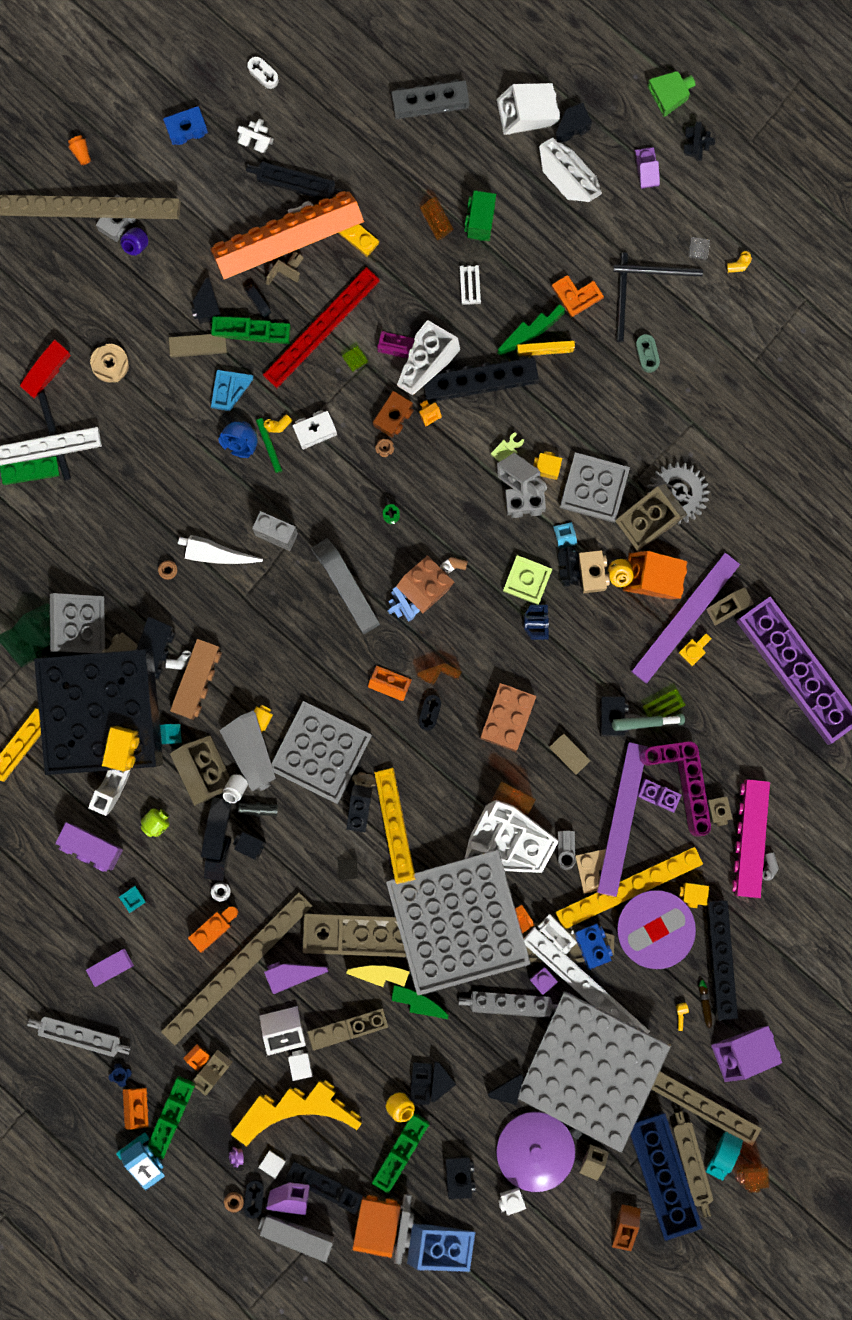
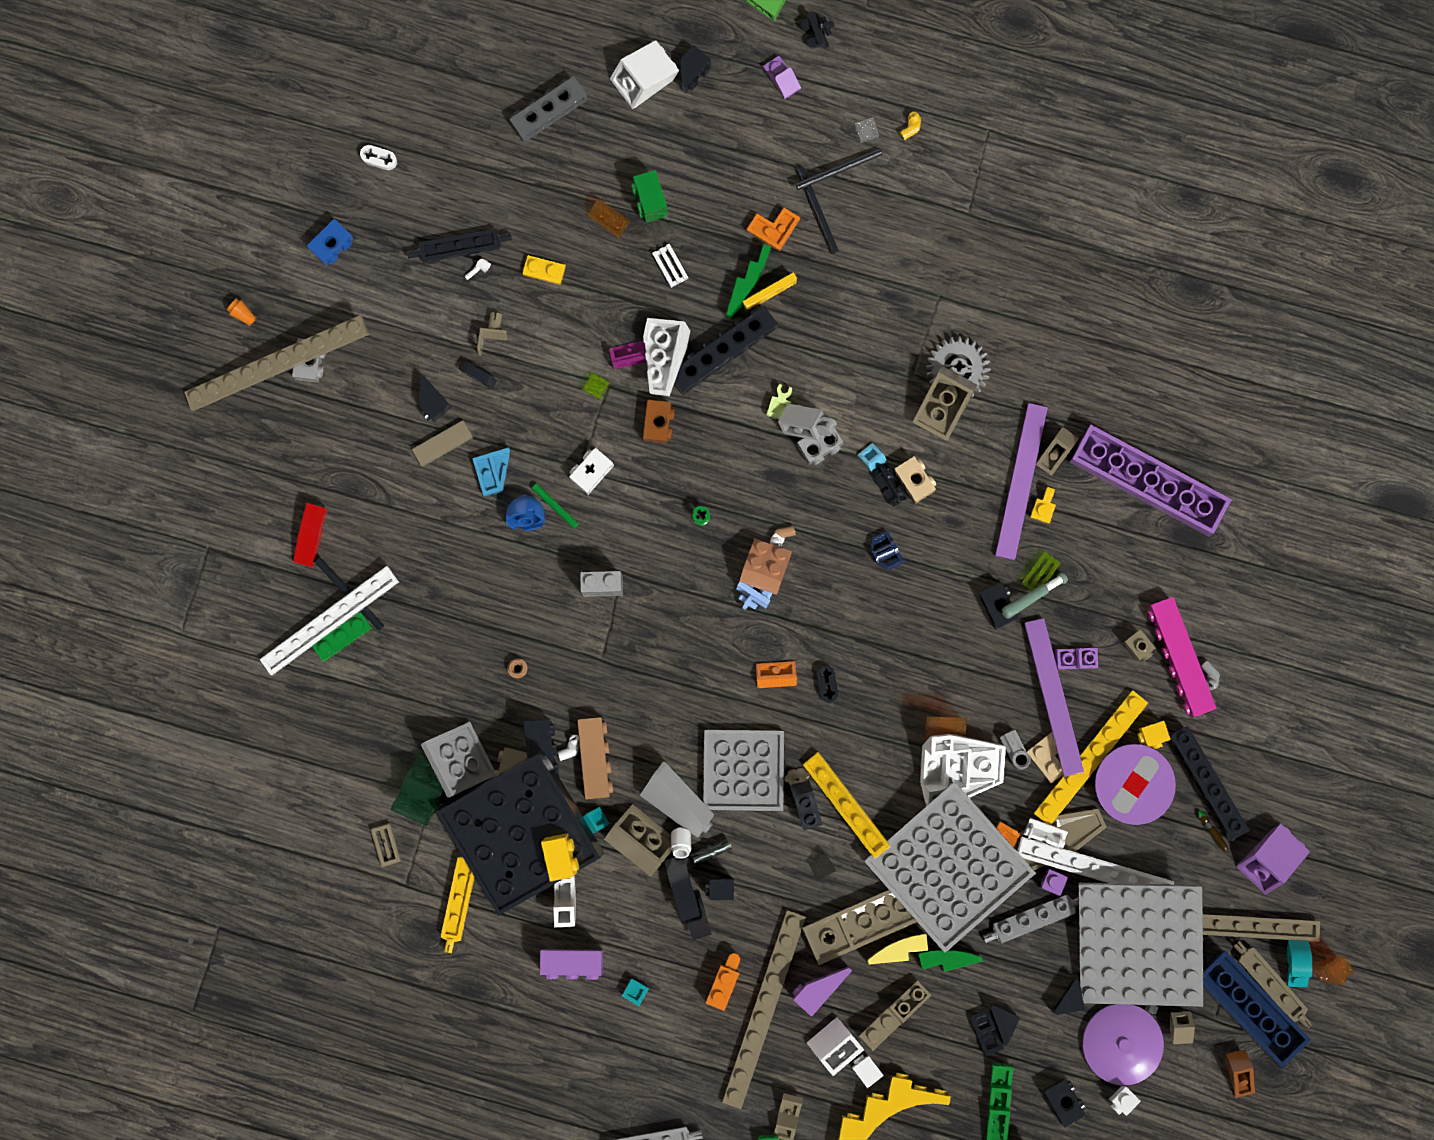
camera: 20 degrees left, 0 degrees up
medium lavender slope [86,949,134,987] -> none
tan plate [90,344,129,382] -> none
dark purple head [120,227,148,256] -> none
lime head [141,808,170,837] -> none
white piece [178,535,263,564] -> none
orange plate [183,1045,211,1071] -> none
brick [210,191,364,279] -> none
green slope [211,317,291,344] -> none
white plate [211,882,231,902] -> none
white hips [237,119,274,153] -> none
yellow brick [254,705,273,733] -> none
red tile [263,267,380,389] -> none
yellow arm [264,414,293,433] -> none
beam [311,538,380,635] -> none
medium nougat plate [375,439,394,457] -> none
yellow head [386,1093,415,1122] -> none
clear orange slope [417,663,462,685] -> none
light orange tile [419,400,442,426] -> none
nougat brick [480,683,536,752] -> none
yellowish green plate [503,555,552,605] -> none
yellow brick [533,452,562,480] -> none
white wedge [539,138,602,202] -> none
dark tan slope [549,733,590,775] -> none
light grey plate [560,452,630,523] -> none
blue brick [574,924,613,969] -> none
yellow head [608,559,634,587] -> none
orange slope [623,551,687,599] -> none
sand green plate [636,334,660,373] -> none
magenta beam [640,742,711,837] -> none
yellow hand [676,1002,689,1031] -> none

